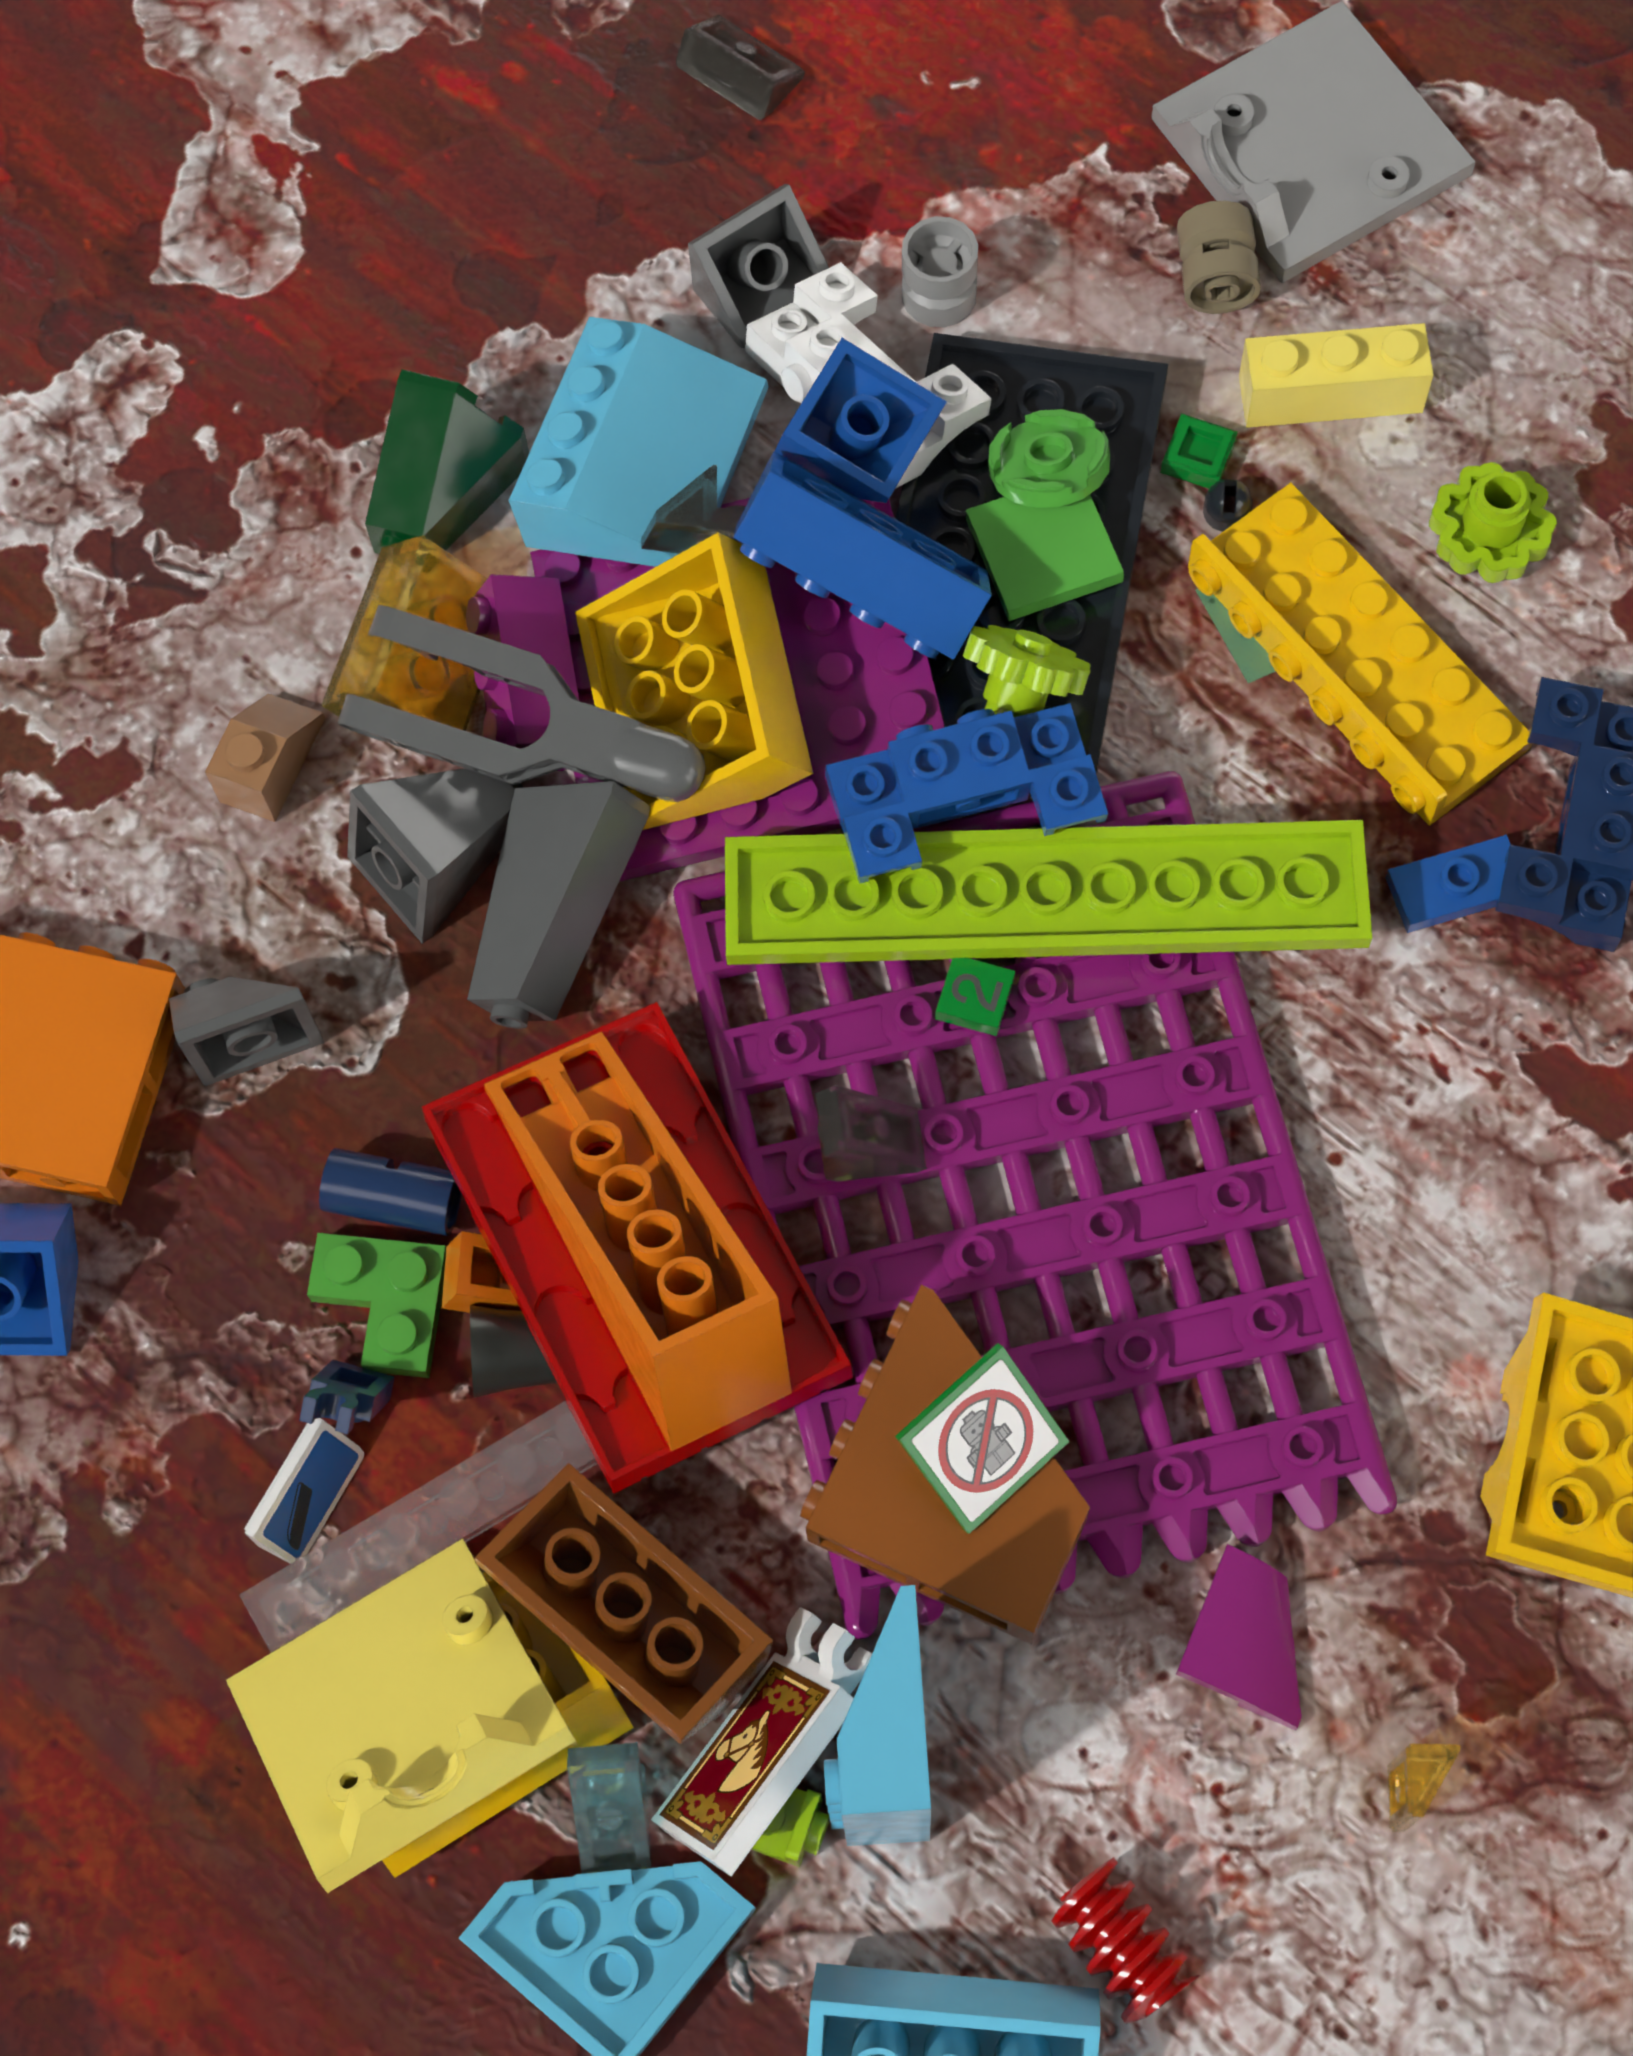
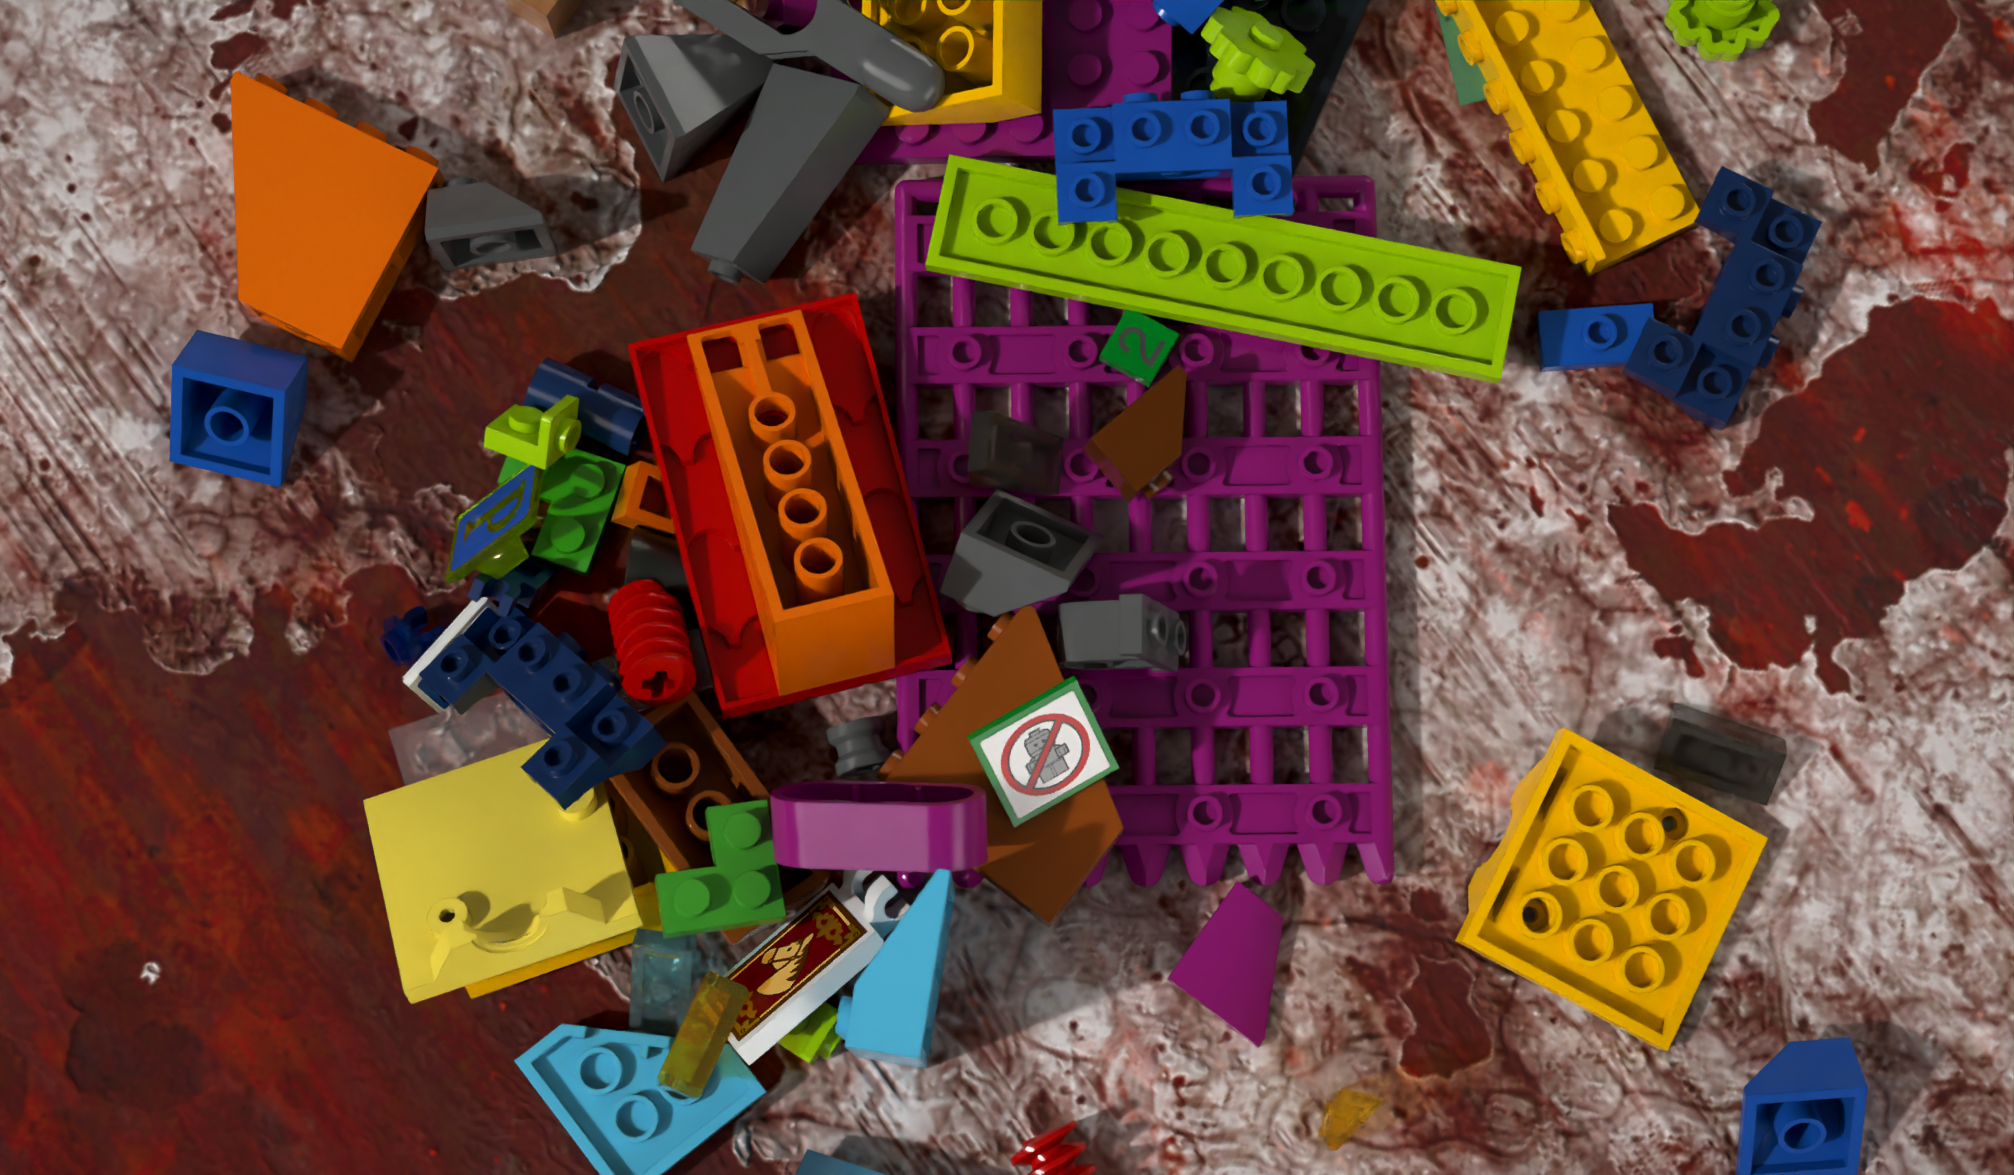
camera: 10 degrees right, 10 degrees up
none -> clear blue plate [380,606,444,669]
none -> dark blue bracket [419,606,667,810]
none -> clear neon green piece [445,464,544,585]
none -> lime bracket [484,394,582,470]
none -> red piece [608,579,697,706]
none -> bright green plate [654,799,786,939]
none -> clear yellow slope [656,971,748,1099]
none -> magenta plant [770,780,988,872]
none -> dark grey wheel [826,716,892,778]
none -> dark grey slope [940,489,1103,617]
none -> dark grey pin [1057,594,1186,673]
none -> reddish brown slope [1083,365,1187,503]

